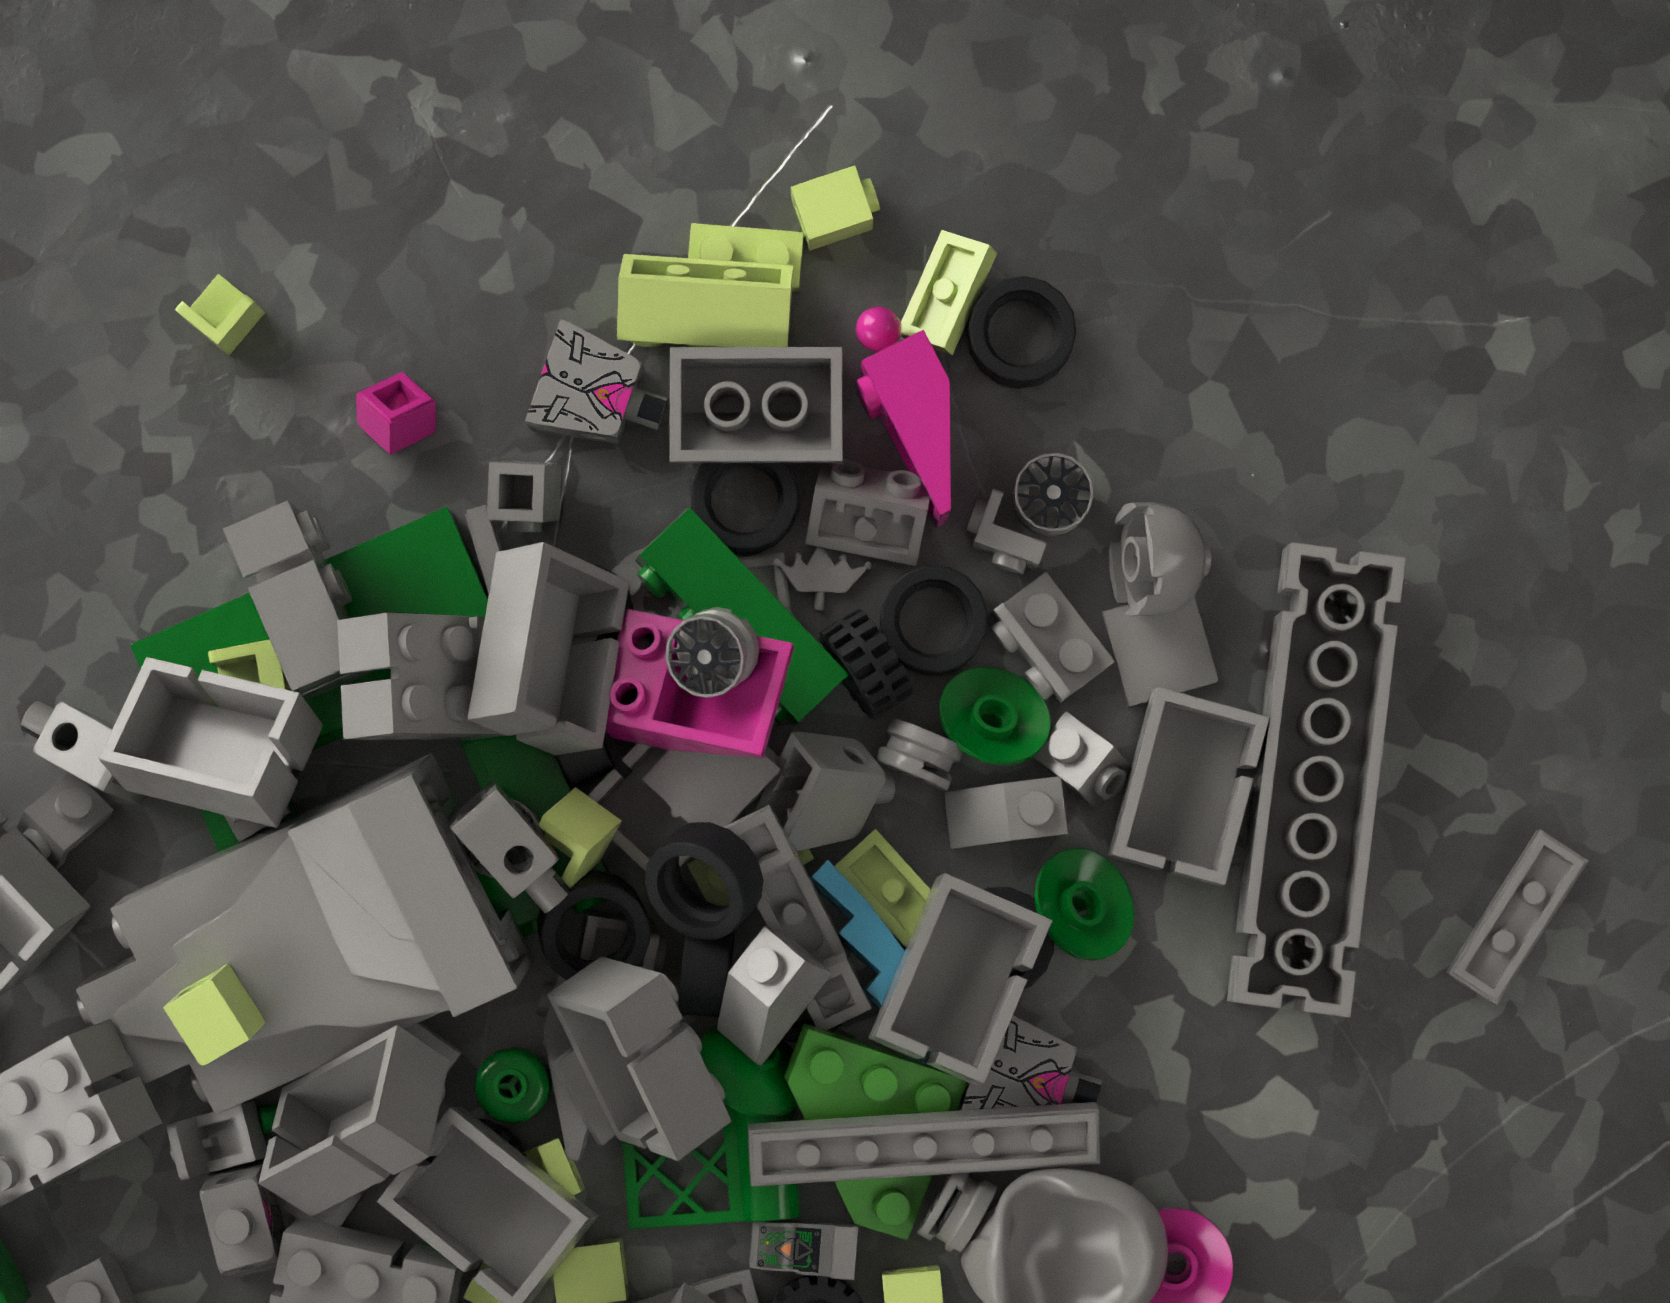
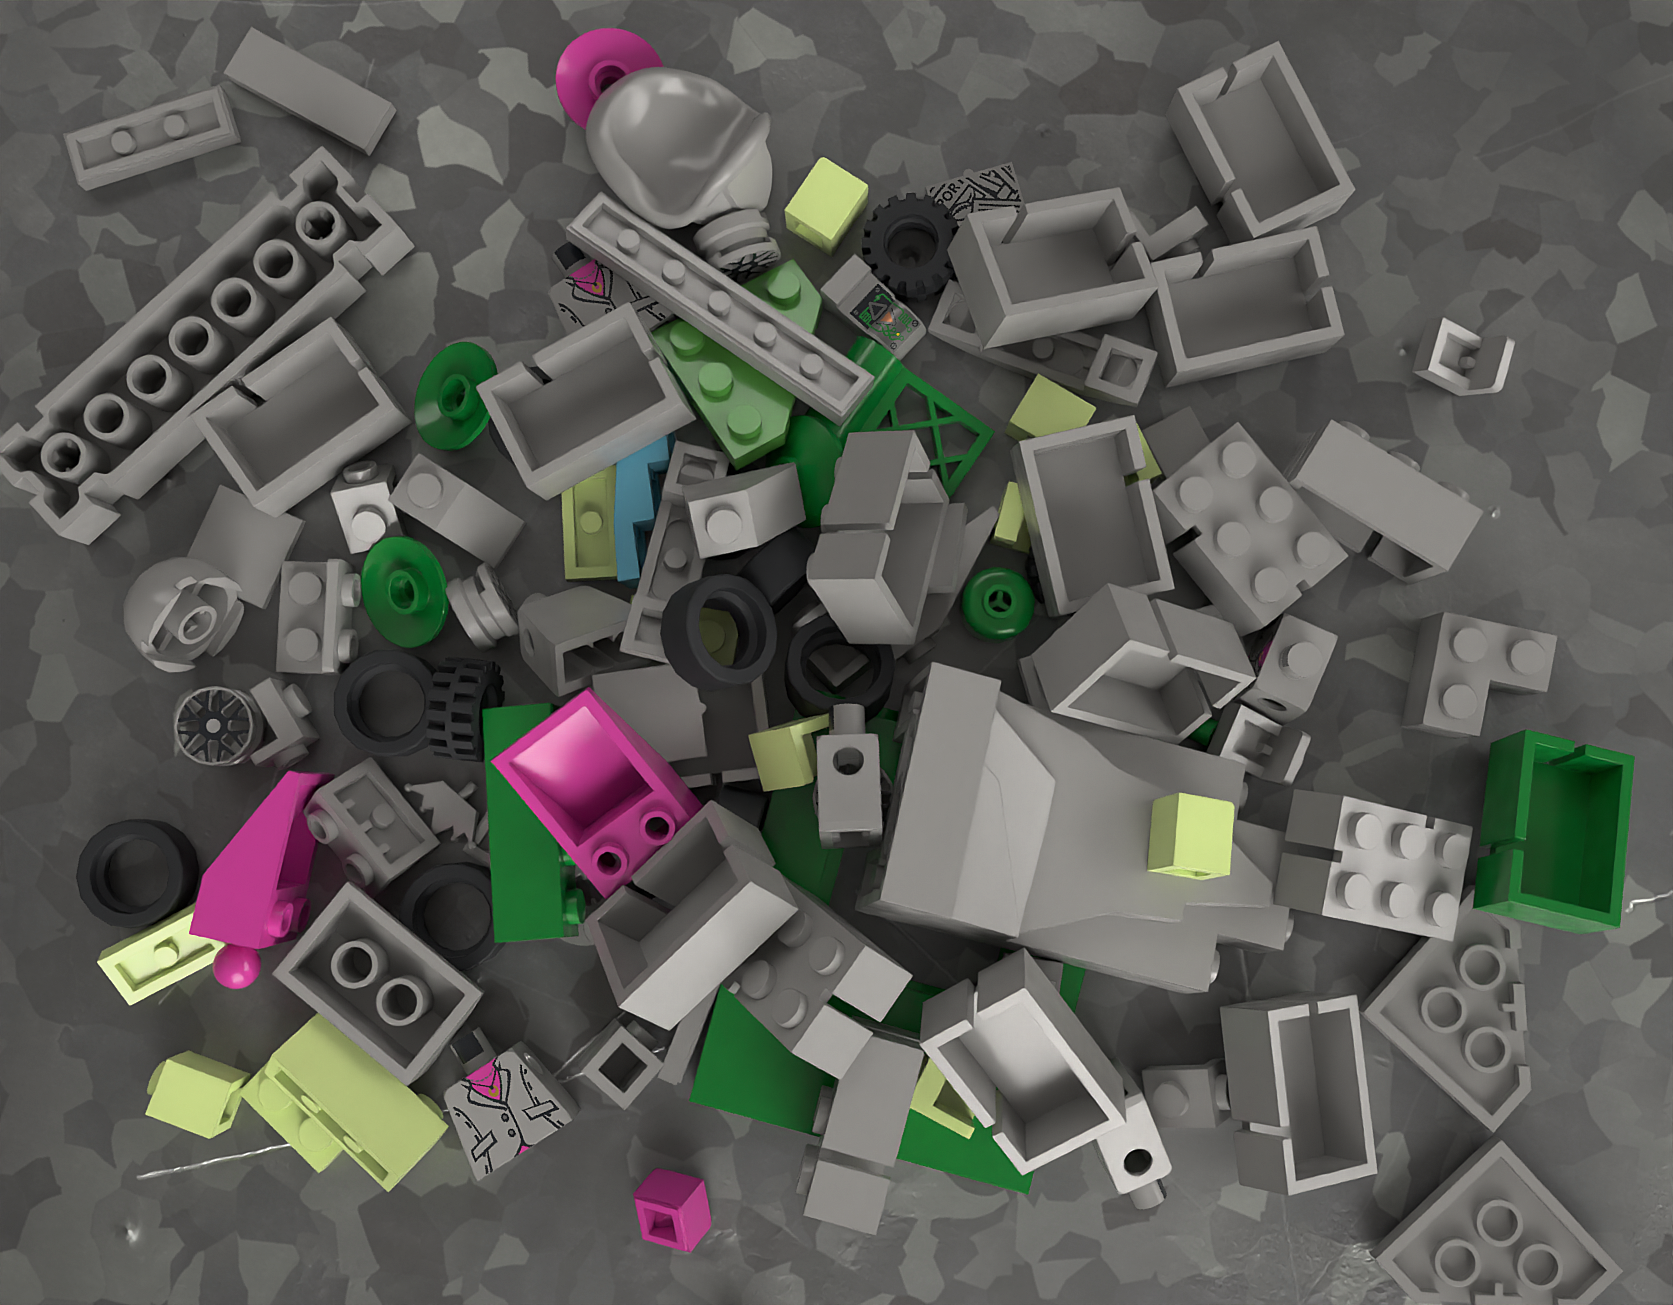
camera: 135 degrees left, 0 degrees up
light grey wheel [665,607,759,698] -> none
none -> light grey tile [224,27,397,157]

